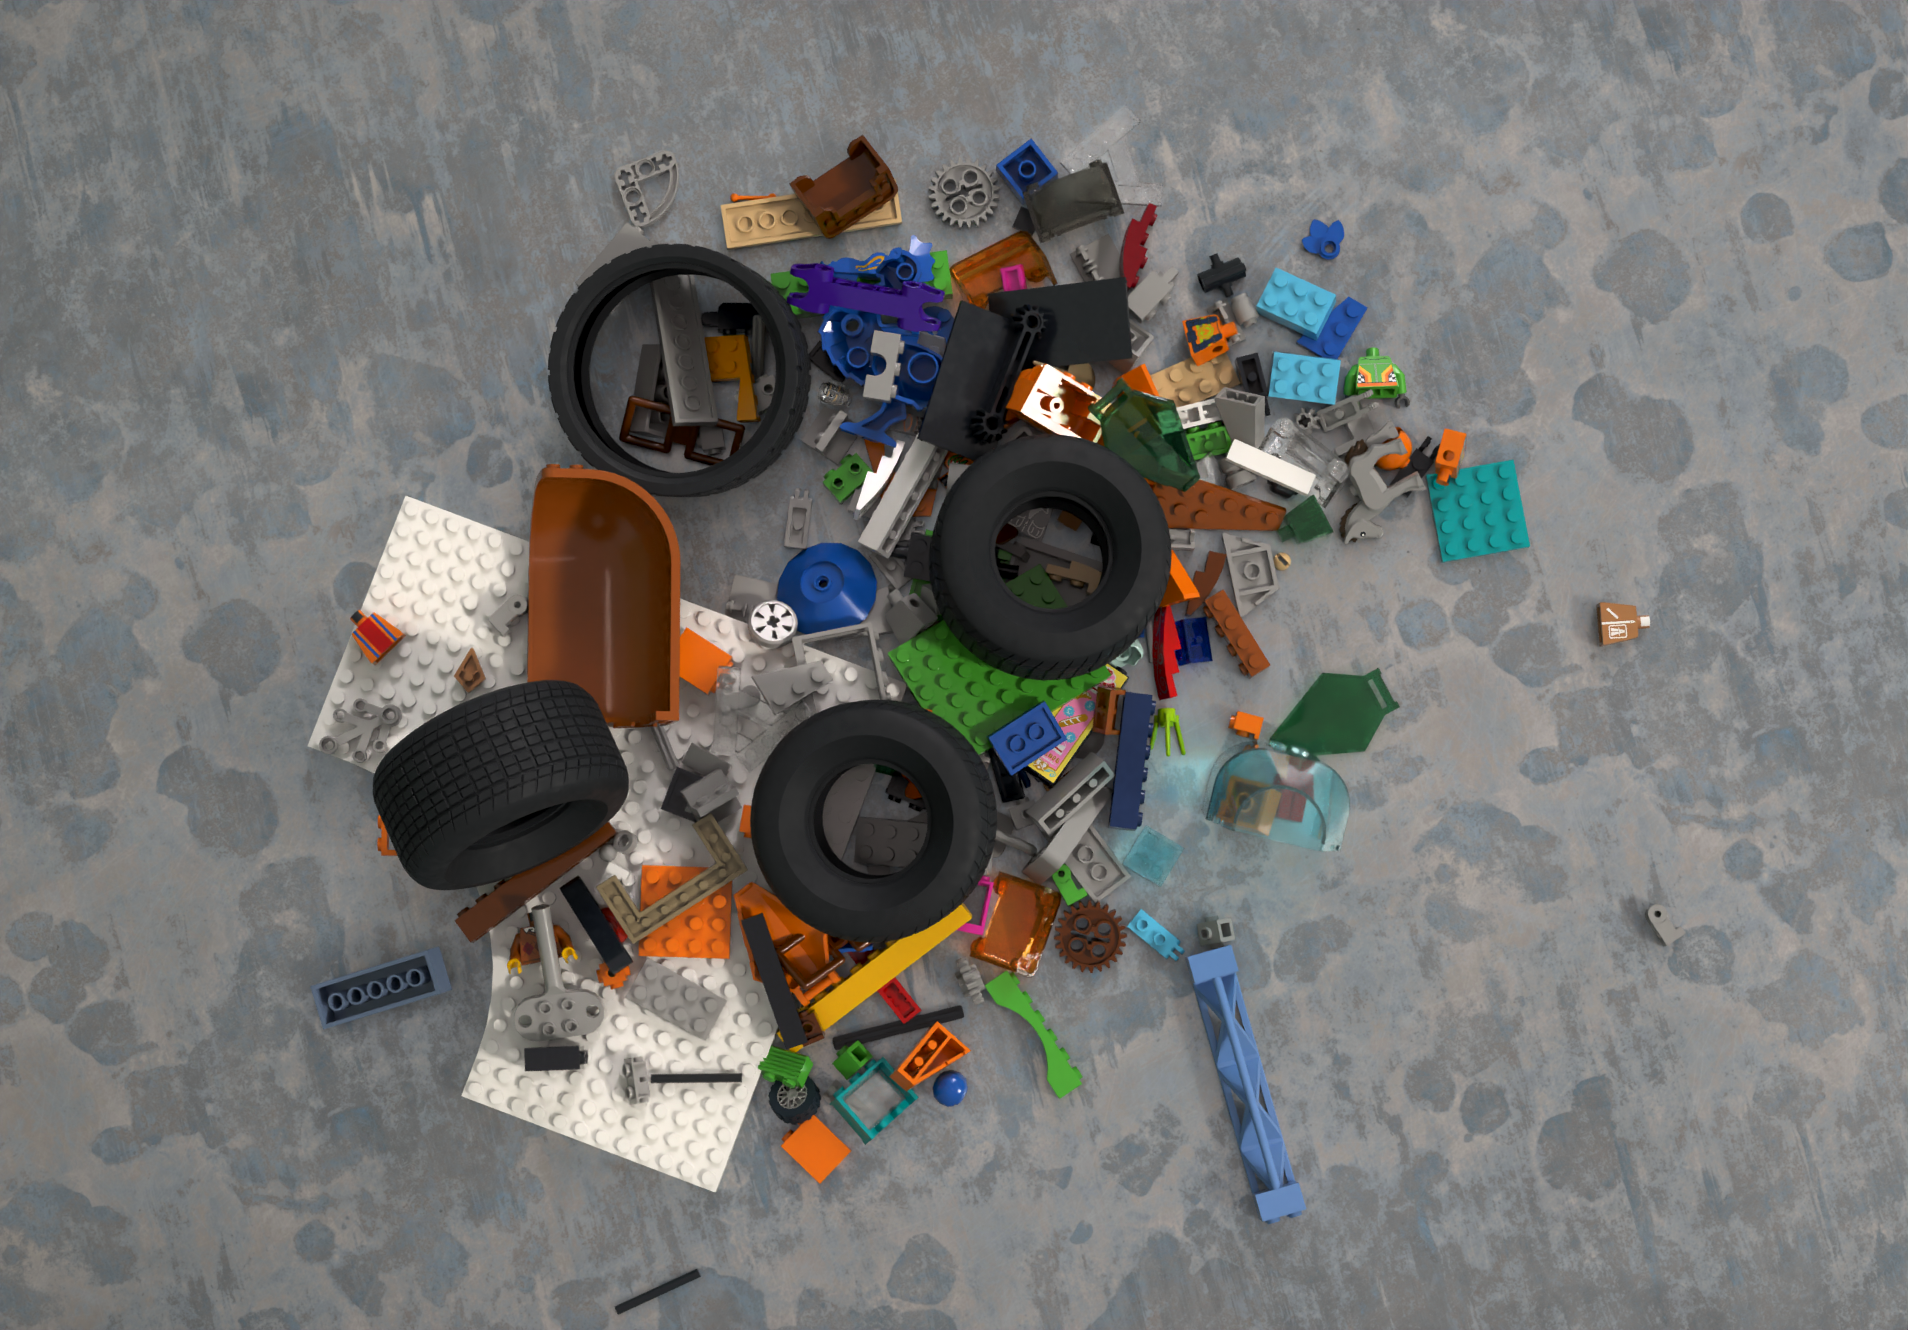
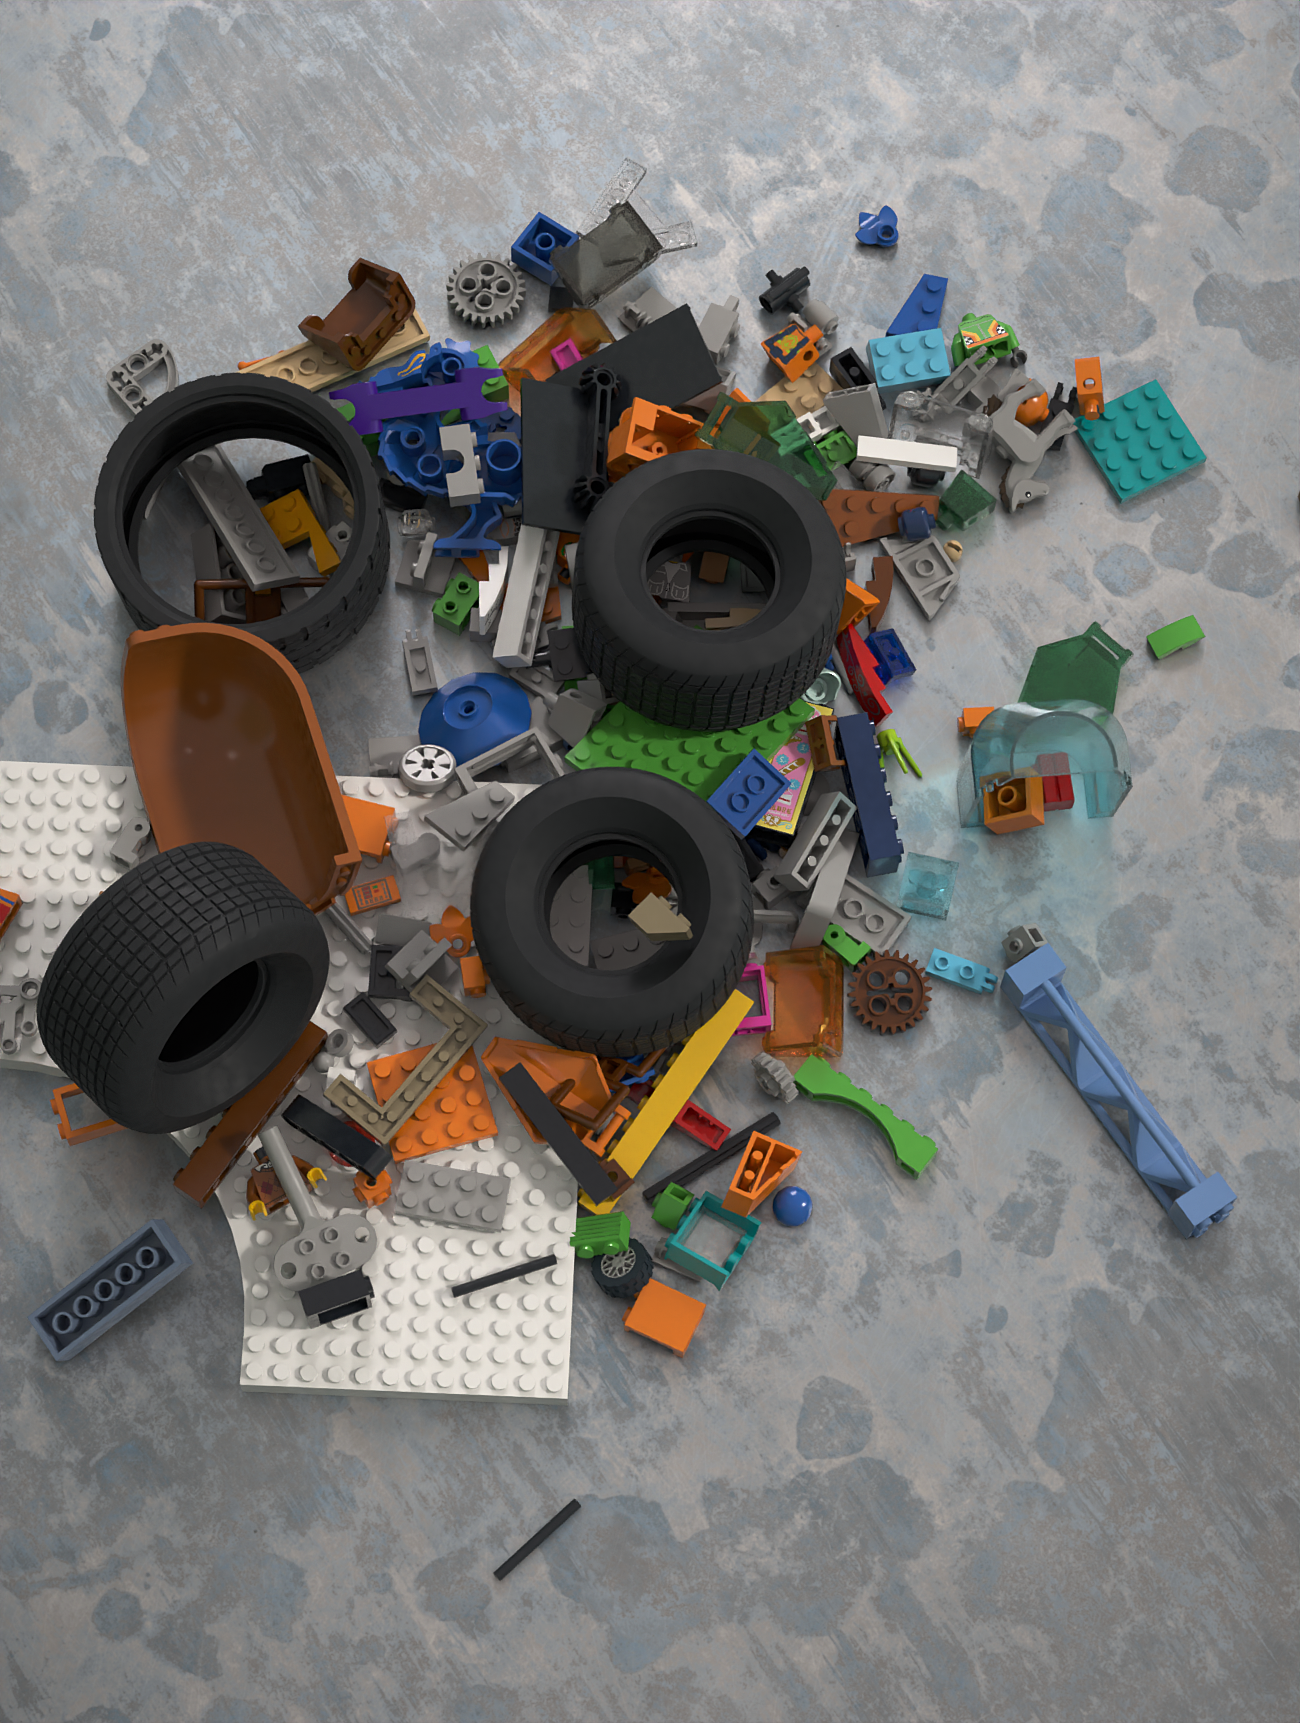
camera: 20 degrees left, 15 degrees down
light grey hinge [622,1056,650,1104] -> none
dark red slope [1119,203,1158,292] -> none
dark orange brick [1202,589,1270,679] -> none
medium azure brick [1256,268,1336,341] -> none
none -> black tile [343,992,397,1049]
none -> orange tile [344,875,401,916]
none -> orange plate [429,905,474,957]
none -> dark tan slope [628,893,693,941]
none -> dark blue head [898,507,936,542]
none -> bright green slope [1146,615,1206,660]

